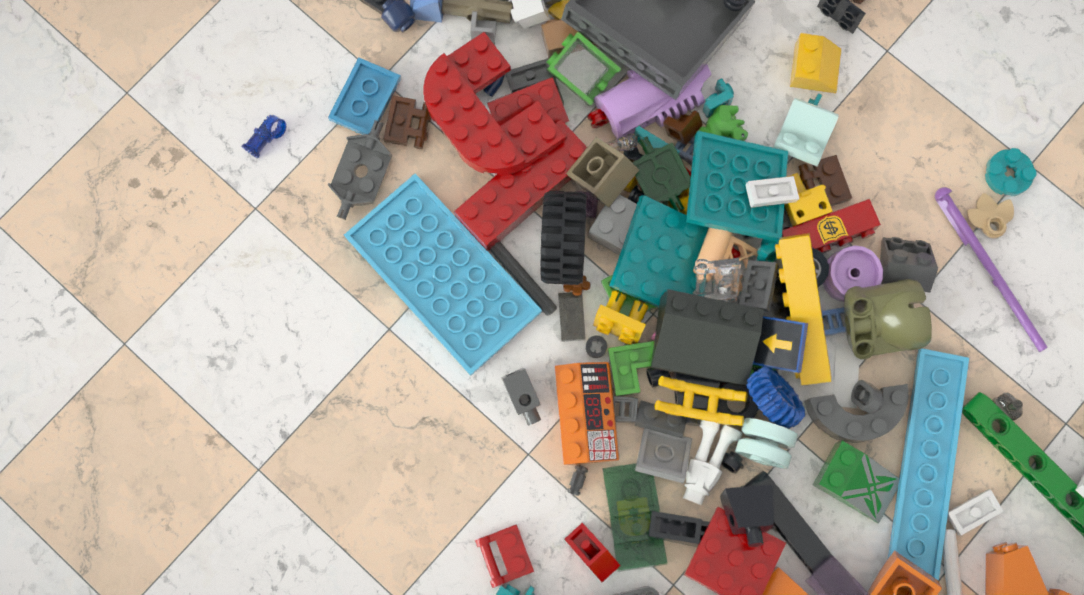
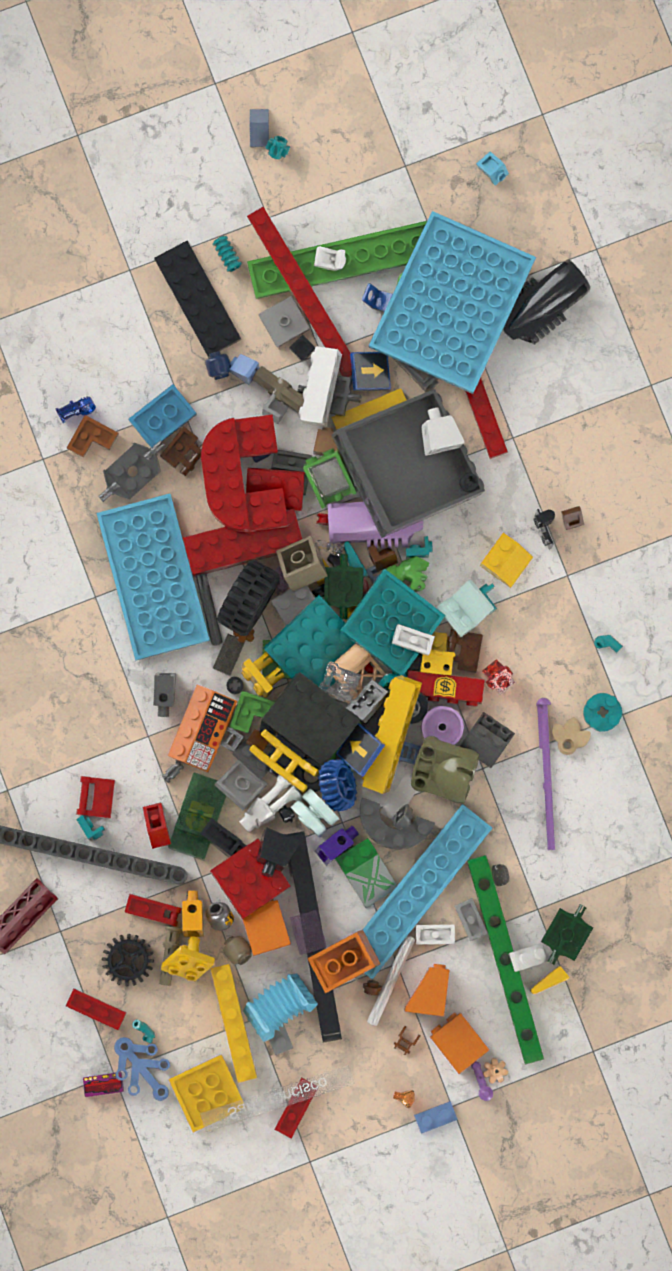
camera: 25 degrees right, 5 degrees up
none -> dark orange plate [66,415,119,458]
none -> reddish brown slope [246,729,269,751]
none -> dark purple torso [315,826,359,866]
none -> light grey plate [454,898,488,941]
none -> clear red brick [482,659,515,694]
none -> teal arm [594,635,623,653]

